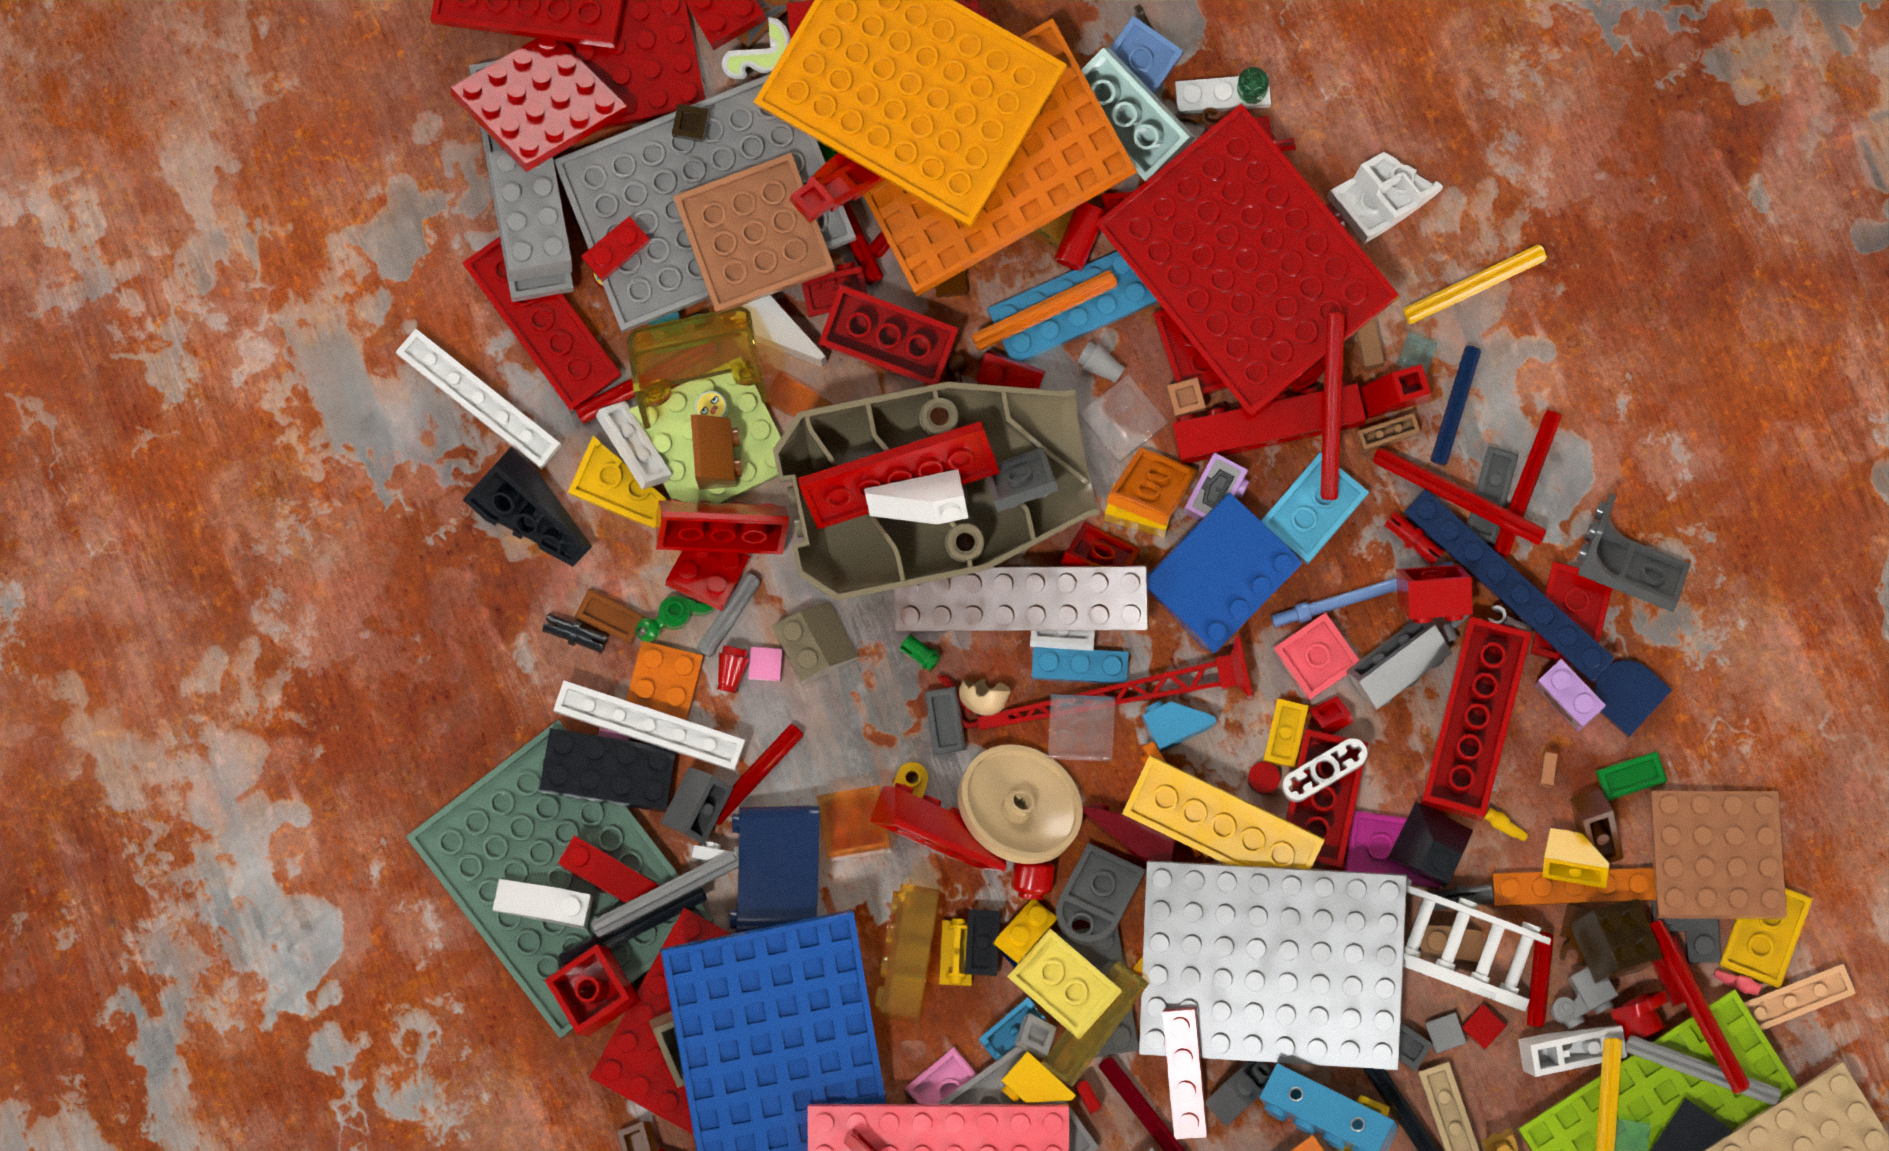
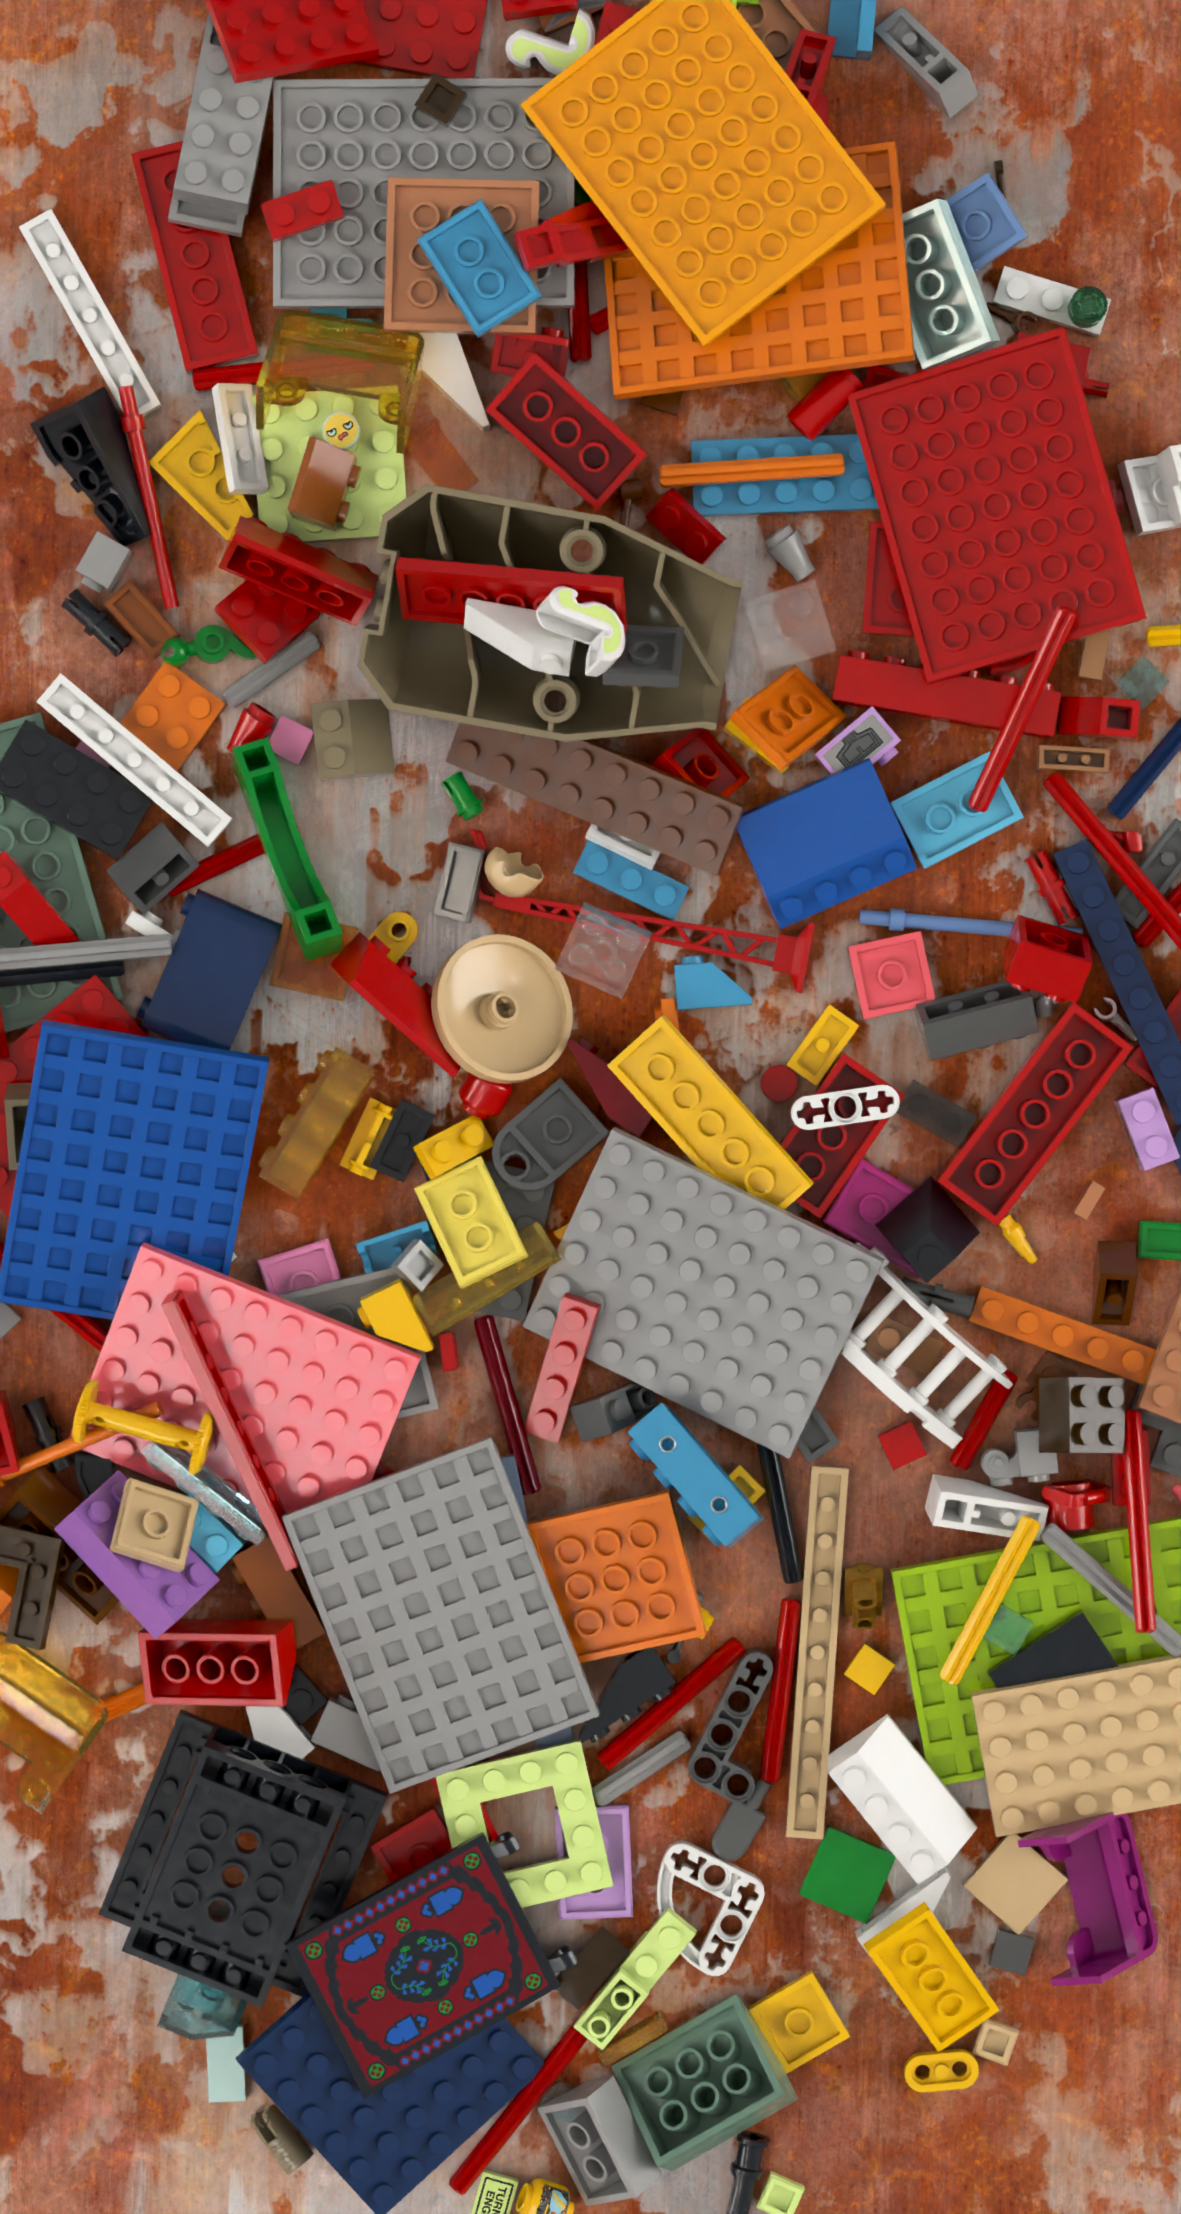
camera: 20 degrees right, 10 degrees up
nougat tile [1167,378,1206,418] -> none
red plate [1309,696,1353,734] -> none
light grey tile [1424,1013,1466,1054] -> none
yellow slope [1542,828,1610,889] -> none
none -> light grey brick [76,531,134,593]
none -> red bar [118,385,179,609]
none -> green arch [232,737,343,962]
none -> dark azure tile [417,199,542,338]
none -> white animal [536,586,626,677]
none -> clear smoke plate [896,1079,978,1149]
none -> red hand [1108,830,1143,853]

